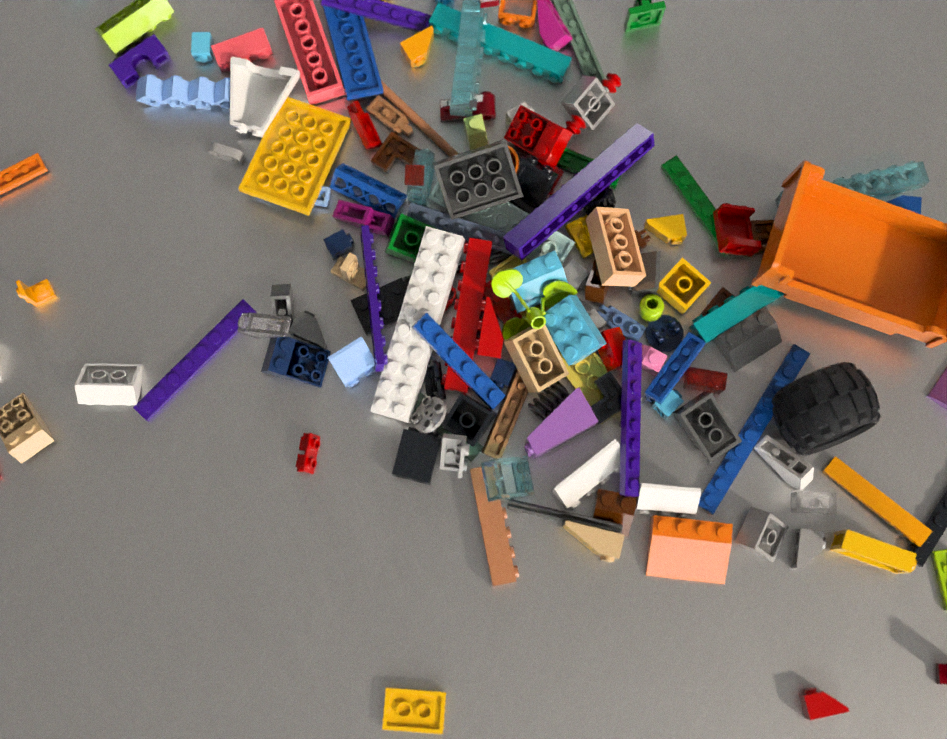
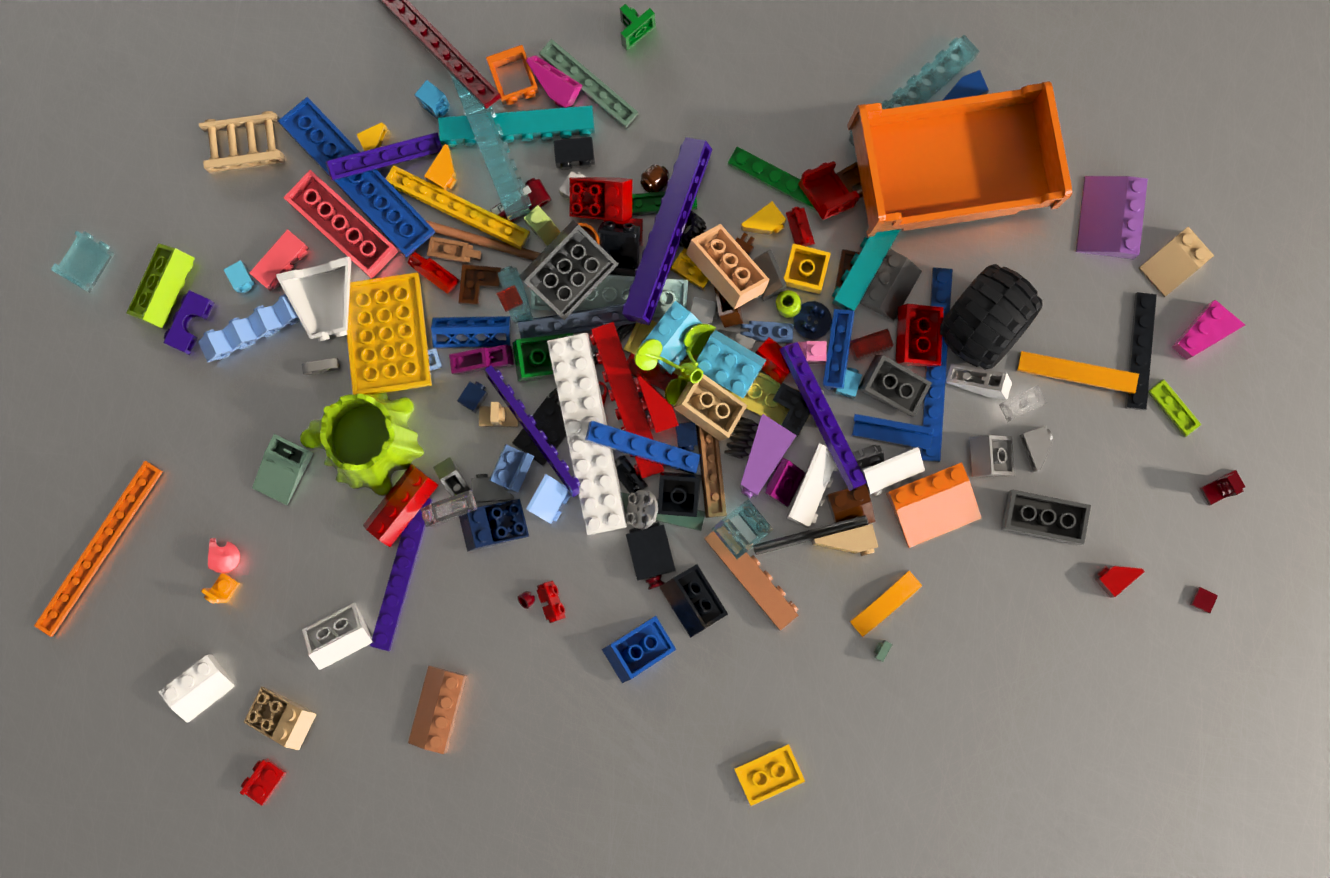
camera: 20 degrees left, 5 degrees up
light grey bracket [439,433,470,478] -> none
light grey brick [560,73,621,135] -> none
yellow piece [830,529,917,574] -> none
none -> coral helmet [208,538,240,574]
none -> sand green slope [252,434,314,505]
none -> lime piece [300,393,424,496]
none -> red slope [363,463,439,547]
none -> yellow plate [385,166,530,250]
none -> nougat slope [408,666,467,754]
none -> medium blue bracket [489,444,534,493]
none -> dark red hinge [518,591,535,609]
none -> black brick [553,137,595,170]
none -> blue slope [602,616,676,683]
none -> reddish brown head [640,164,669,193]
none -> dark red bush [645,575,665,590]
none -> black slope [660,564,728,638]
none -> magenta plate [765,458,806,507]
none -> red hinge [786,207,815,247]
none -> light orange slope [850,571,922,637]
none -> blue fence [852,414,934,450]
none -> light grey hinge [852,445,884,470]
none -> sand green plate [874,640,893,662]
none -> red slope [896,303,944,366]
none -> dark grey brick [1001,490,1091,545]

